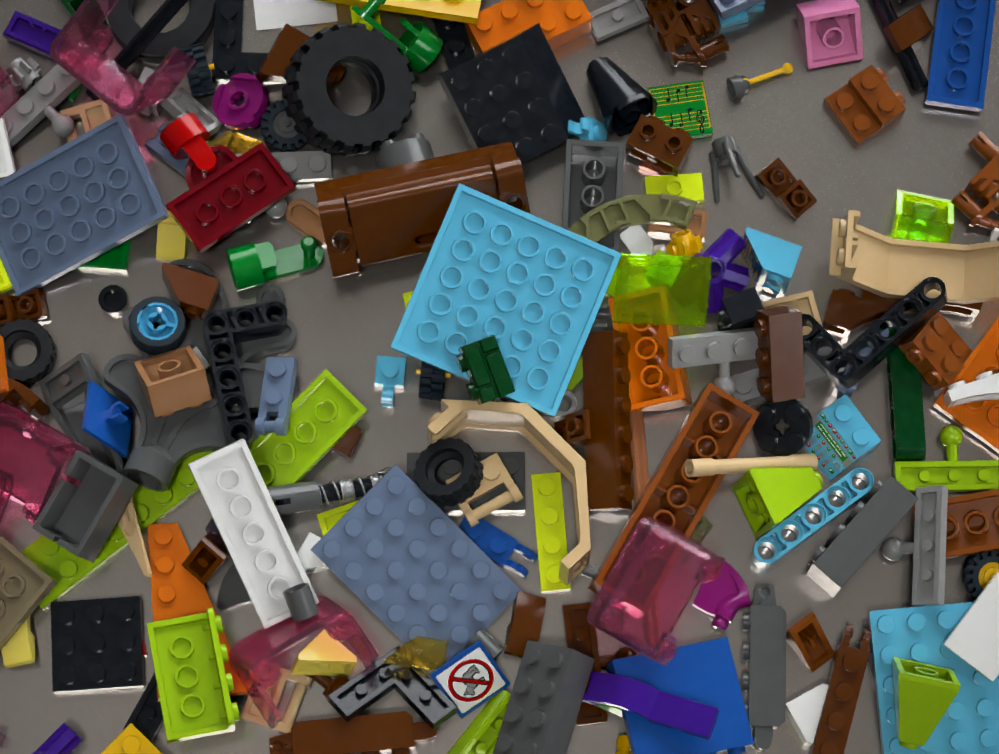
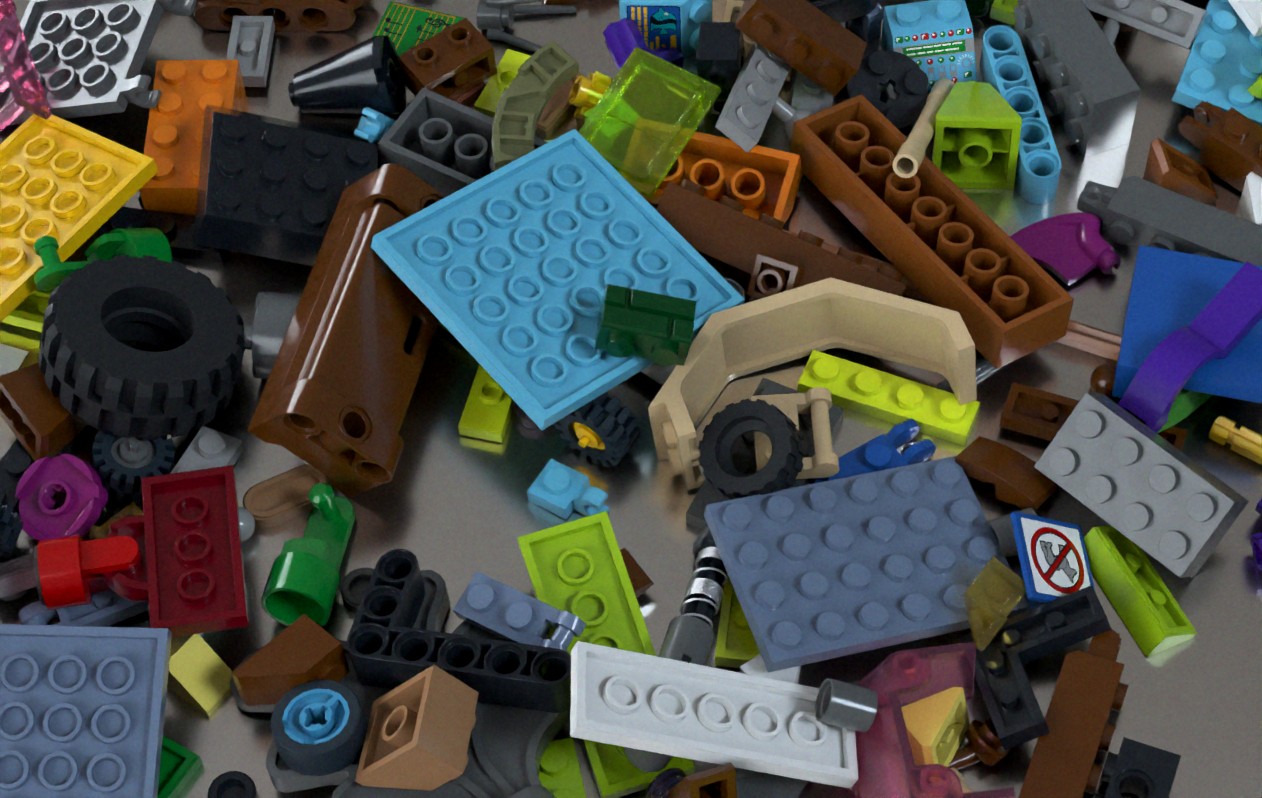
camera: 60 degrees left, 20 degrees down
clear pink windscreen [587,517,725,666] -> none

